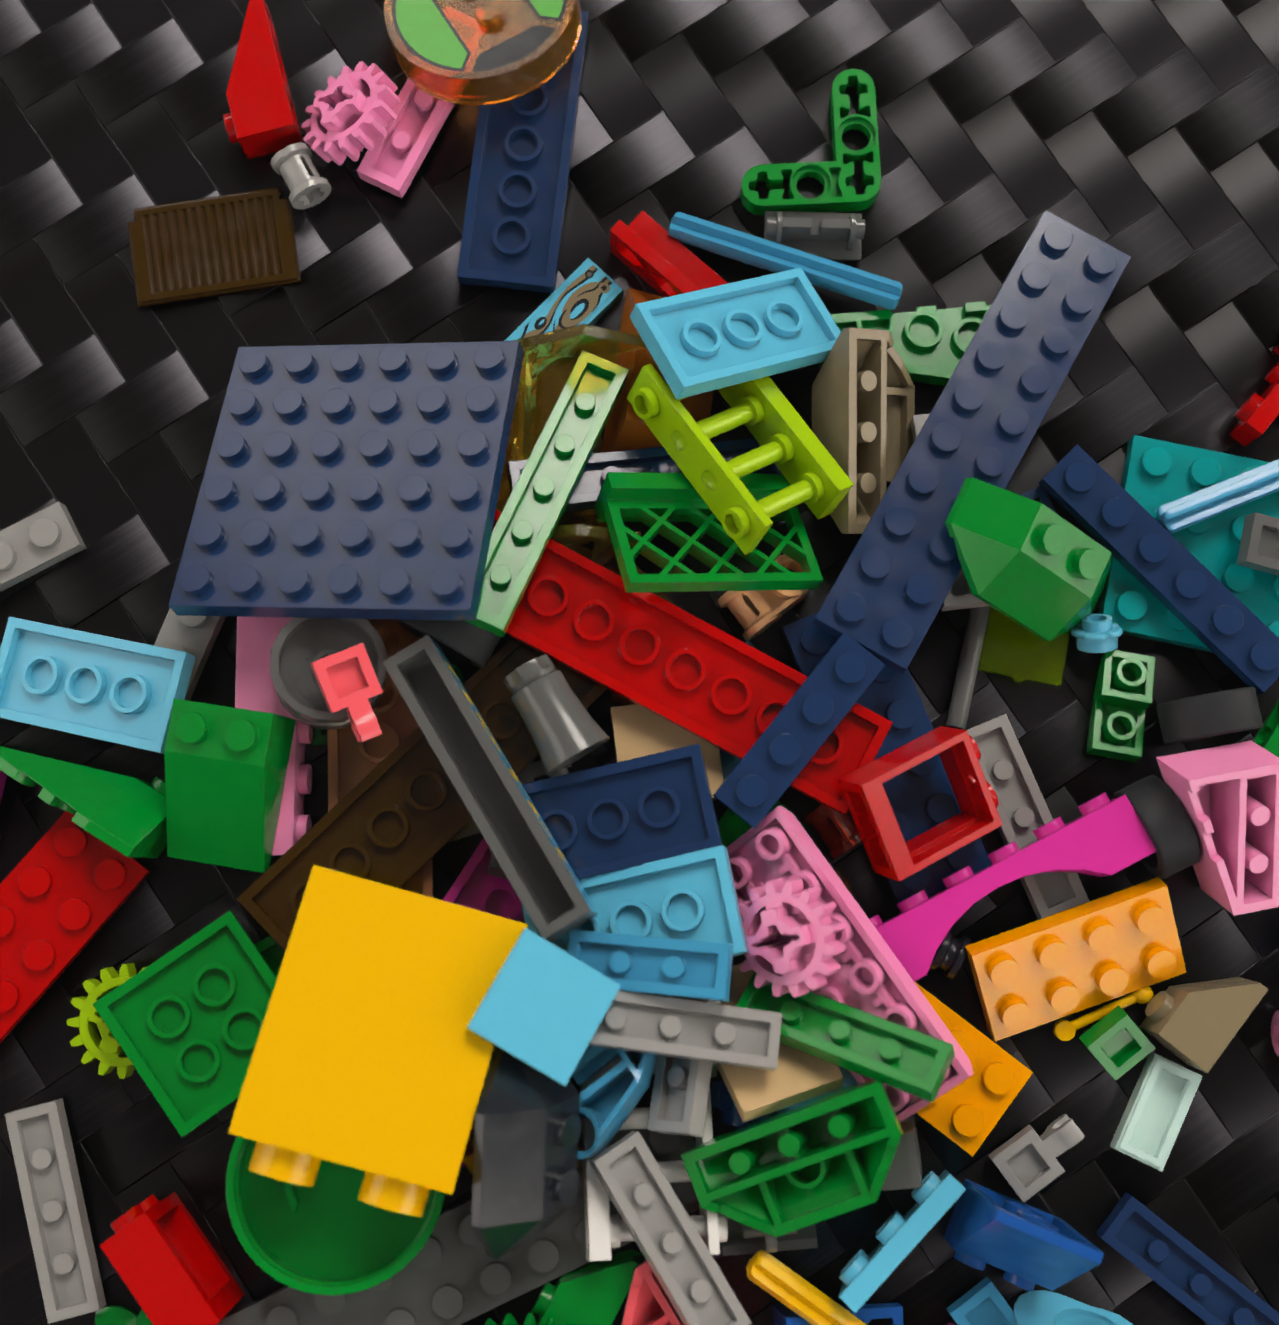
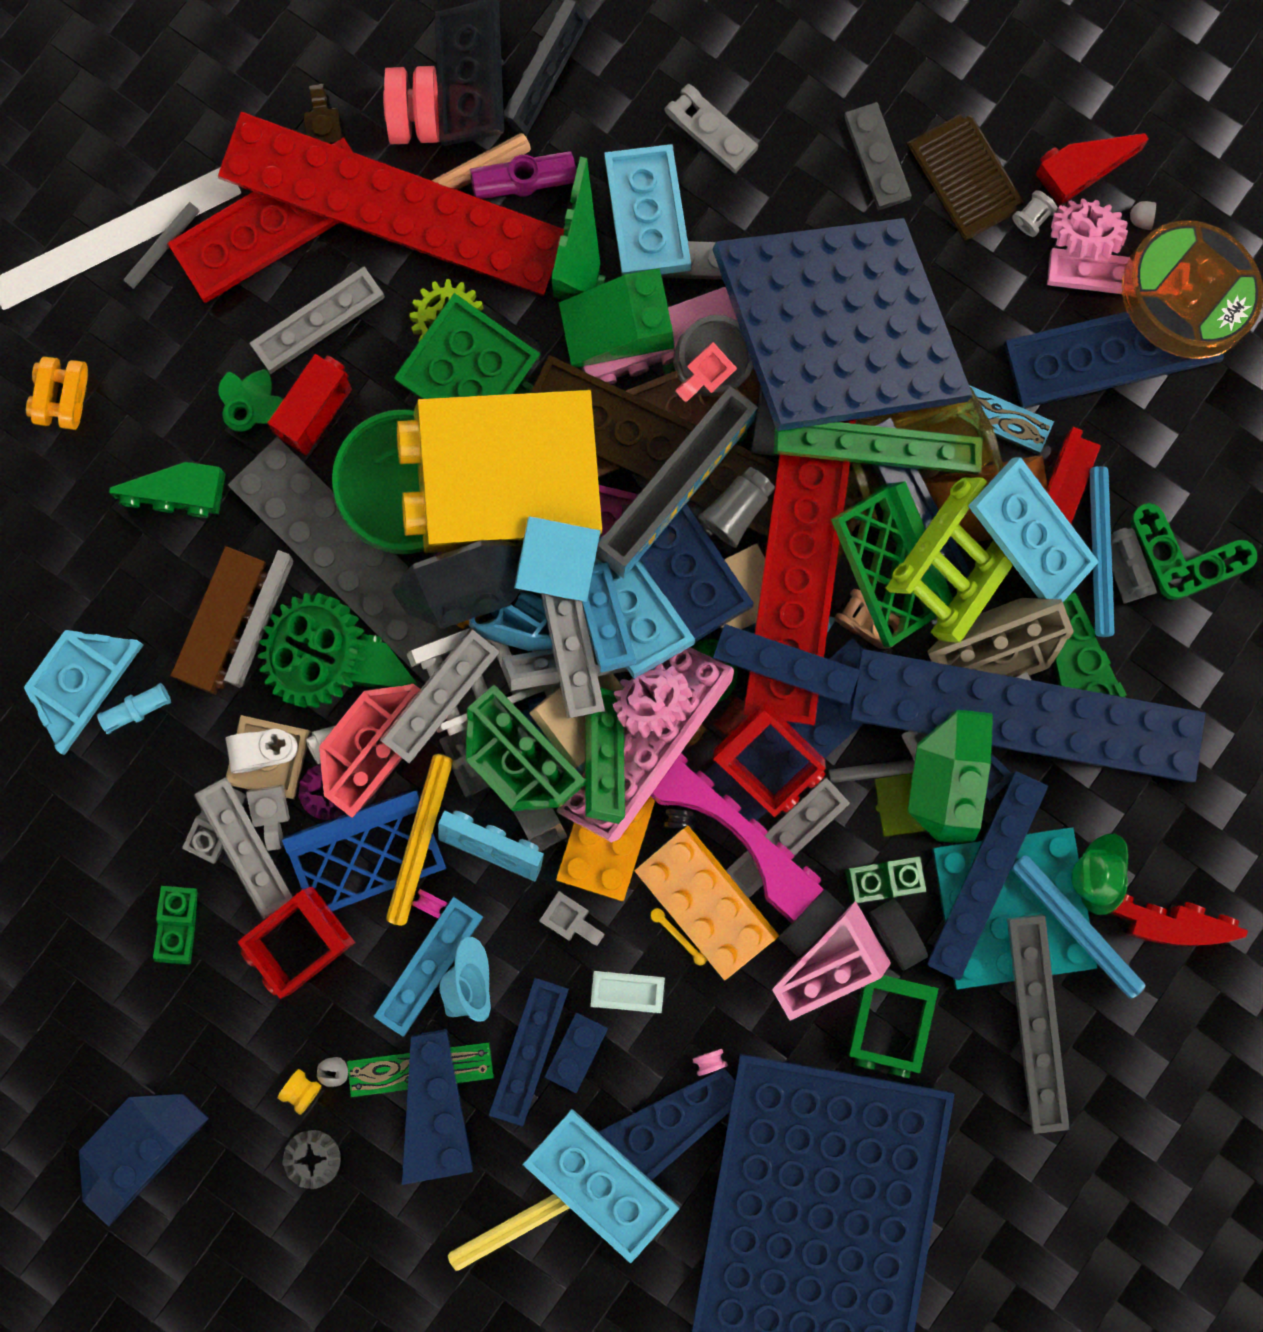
camera: 70 degrees right, 0 degrees up
blue slope [943,1179,1104,1291] -> none
medium azure plate [1071,614,1123,653] -> none
green plate [1079,1005,1156,1081] -> none
dark tan slope [1139,977,1269,1073] -> none
none -> dark blue plate [545,1012,608,1093]
none -> dark grey plate [844,102,912,210]
none -> green piece [1071,834,1128,915]
none -> light grey hinge [1130,201,1156,230]

